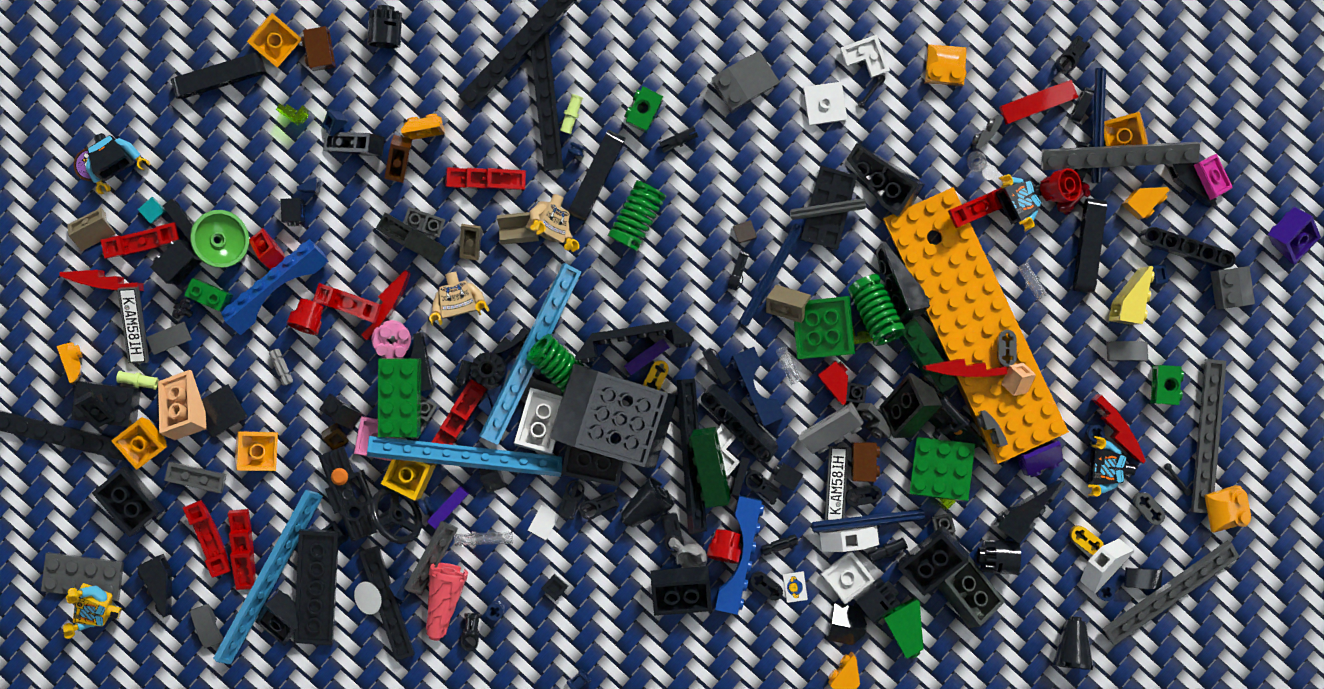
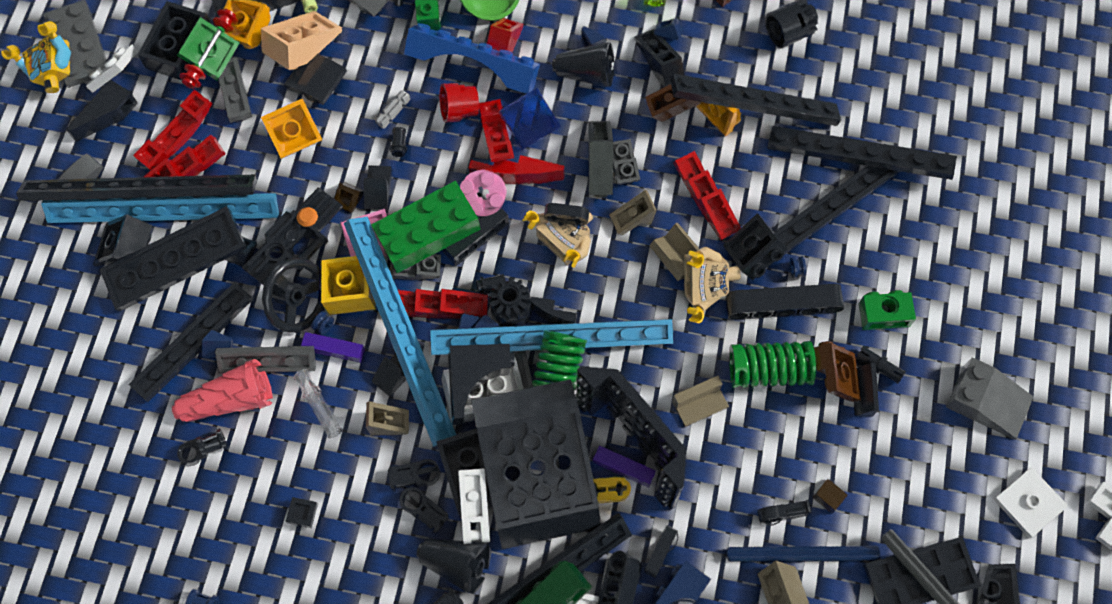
camera: 65 degrees right, 20 degrees down
black brick [280,198,305,227] -> none
white sticker [354,582,381,614] -> none
dark blue bush [486,601,505,621] -> none
white sticker [528,505,559,540] -> none
yellowish green pin [560,94,583,134] -> none
black hinge [858,75,885,108] -> none
none -> black plate [17,174,257,202]
none -> white plate [86,45,138,93]
none -> green plate [177,9,240,89]
none -> dark tan slope [366,401,409,436]
none -> black pin [389,127,408,157]
none -> black arch [448,344,515,425]
none -> white plate [459,469,490,544]
none -> clear blue tile [499,88,561,150]
none -> black beam [543,203,589,226]
none -> black cone [552,42,614,87]
none -> black plate [670,74,841,126]
none -> dark tan panel [672,376,729,427]
none -> black plate [723,213,788,281]
none -> reddish brown plate [814,341,861,402]
none -> black slope [854,363,879,417]

